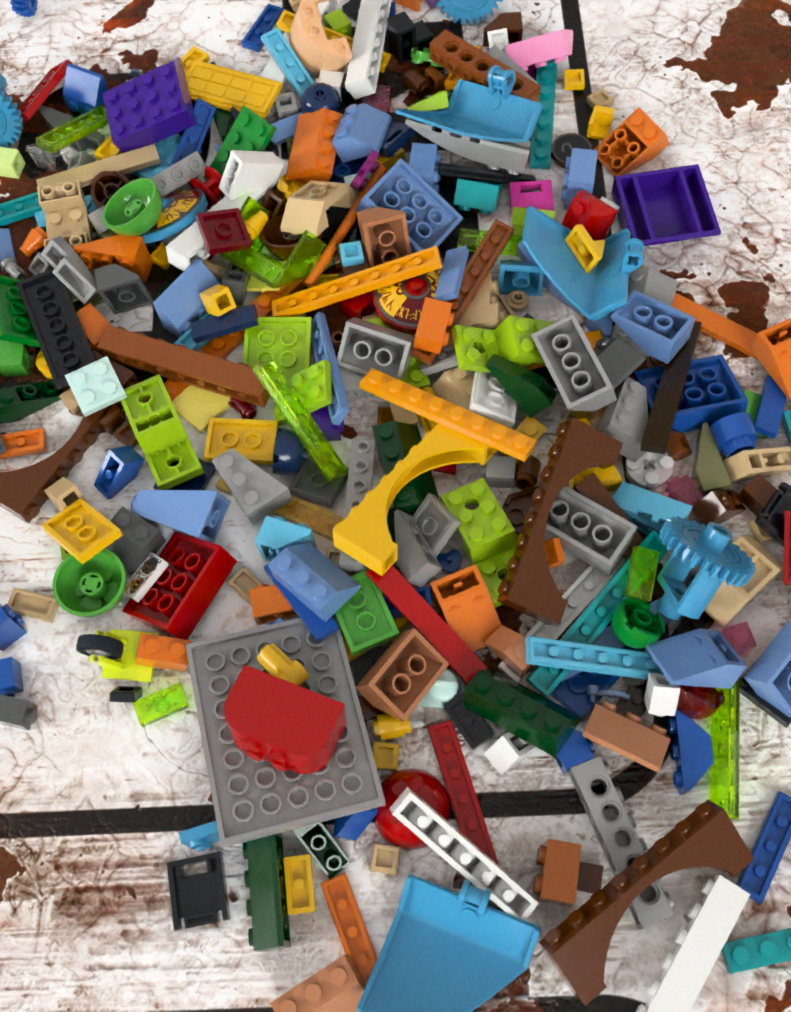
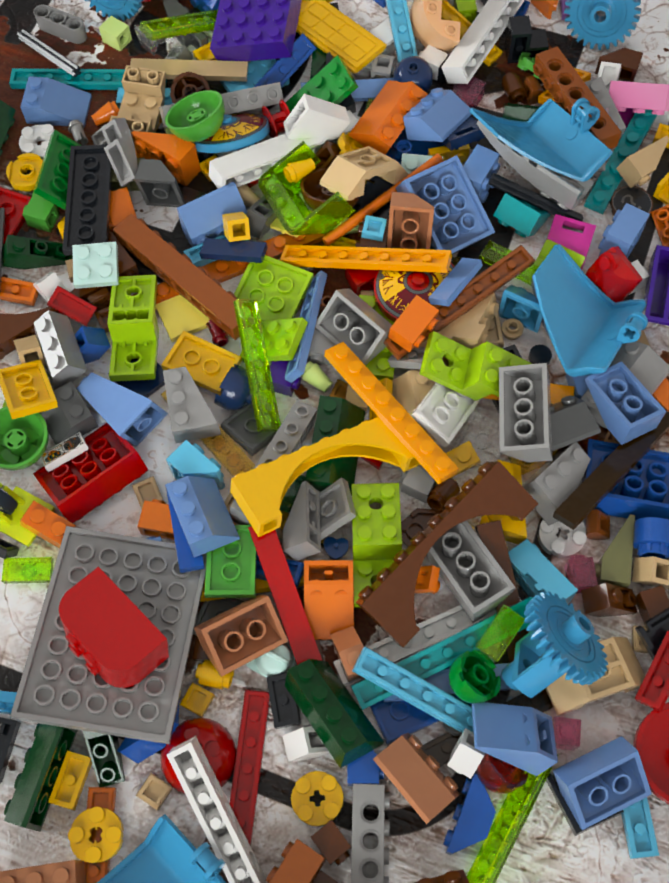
camera: 20 degrees right, 0 degrees up
dark red plate [196,208,252,255] -> none
yellow piece [257,643,309,686] -> none
magenta wing [350,150,380,191] -> none
lime slope [406,90,449,111] -> none
dark green slope [485,354,557,418] -> none
yellow slope [565,224,605,273] -> none
sand blue piece [587,685,630,703] -> none
none -> white brick [33,272,68,303]
none -> light grey slope [34,310,87,391]
none -> red tile [47,286,97,326]
none -> yellow plate [68,806,124,864]
none -> yellow plate [291,771,343,827]
none -> yellowish green cone [301,361,333,393]
none -> reddish brown brick [311,820,351,866]
none -> black tile [528,345,552,365]
none -> tan slope [616,136,669,188]

